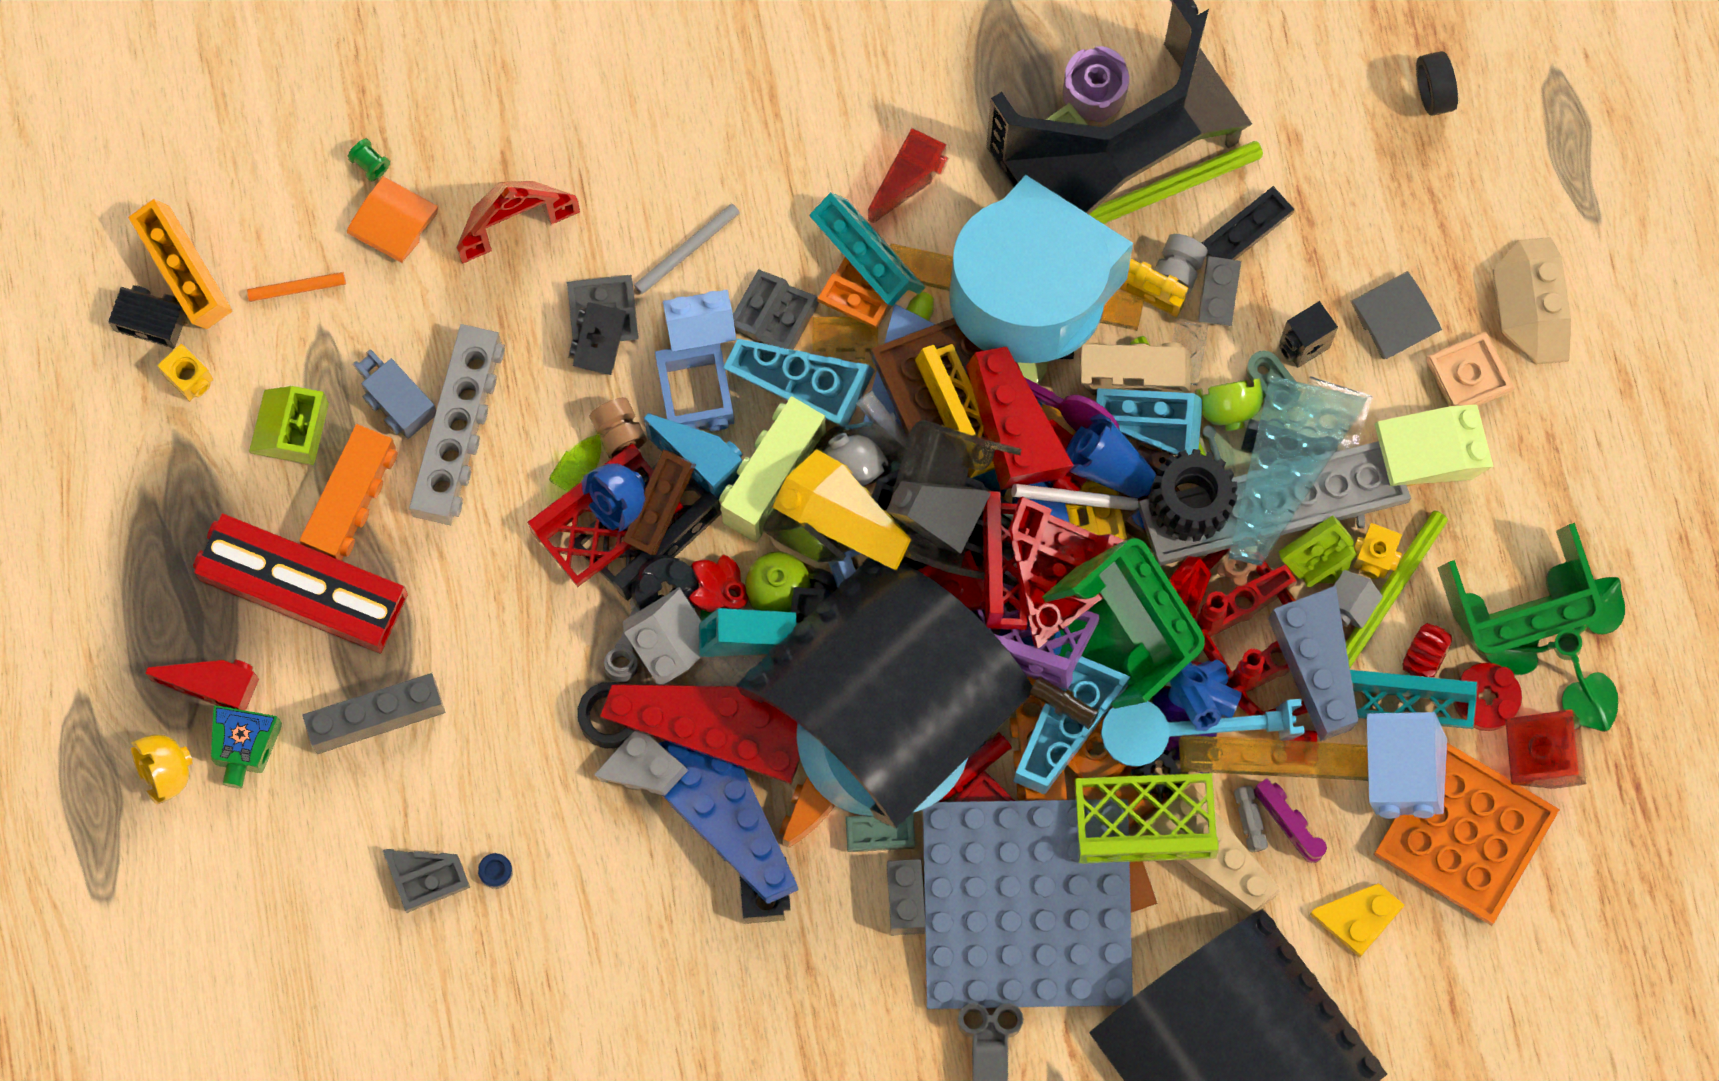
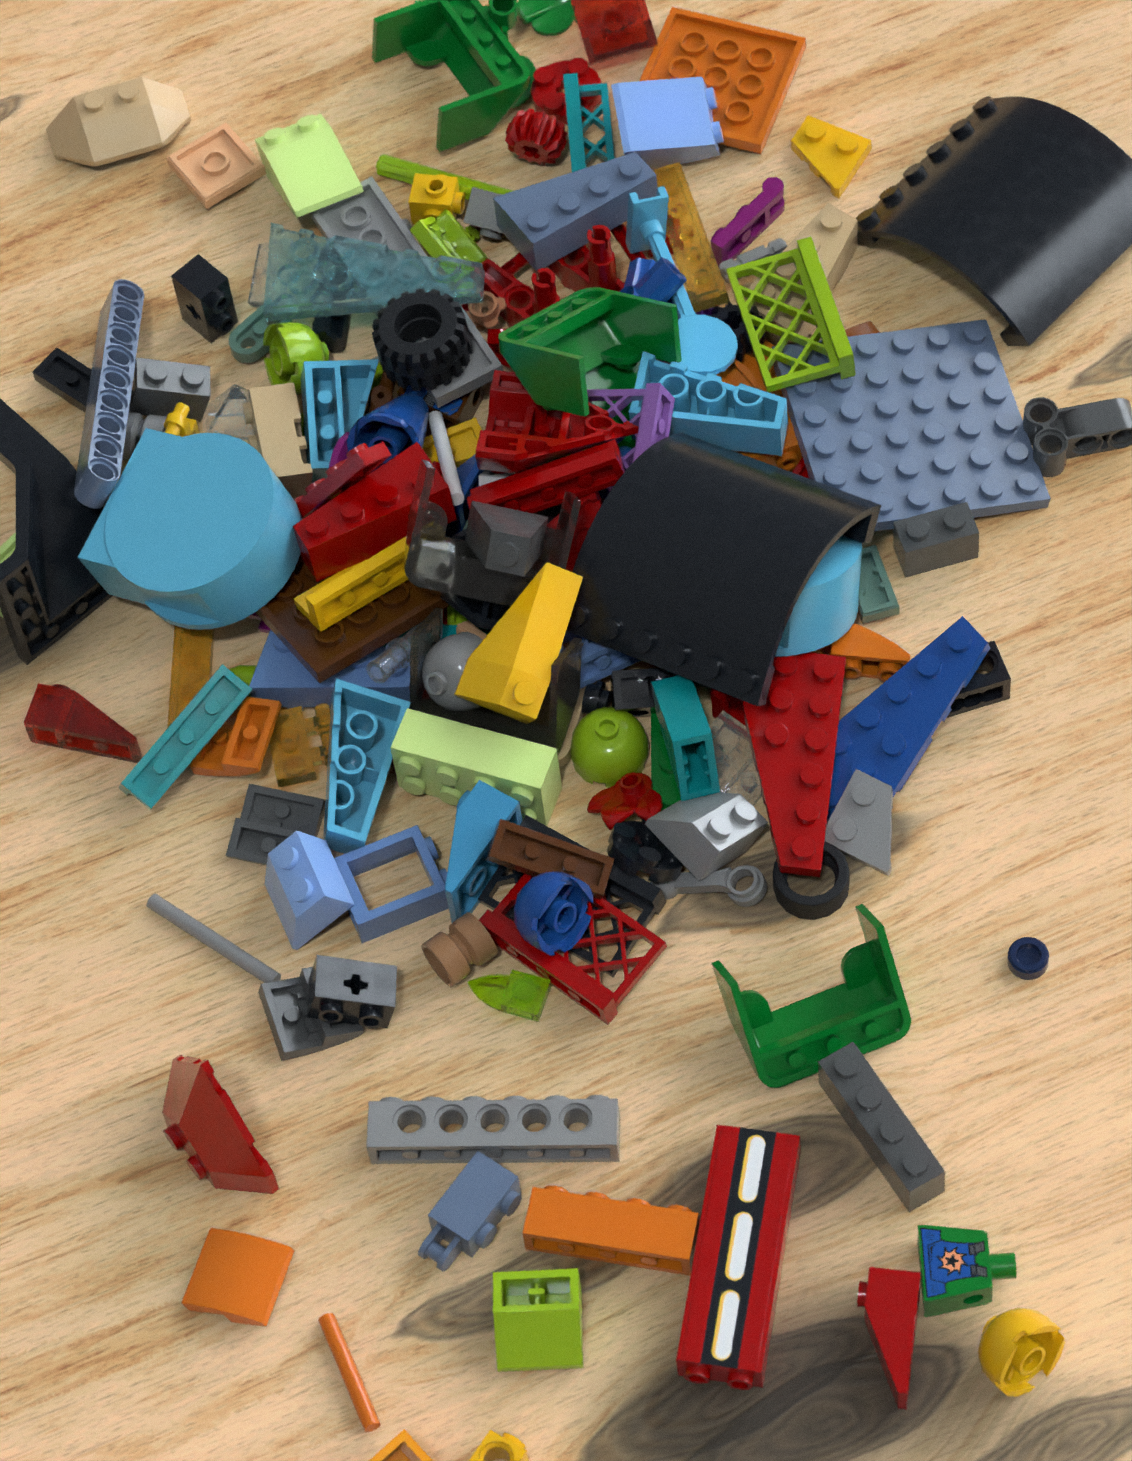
camera: 95 degrees left, 15 degrees down
green bush [347,138,390,181] -> none
dark grey wing [383,849,471,913] -> none
dark brown pin [1029,676,1100,729] -> none
dark grey slope [1351,271,1442,359] -> none
none -> sand blue beam [74,279,144,509]
none -> red plate [294,442,391,519]
none -> green windscreen [712,904,911,1088]

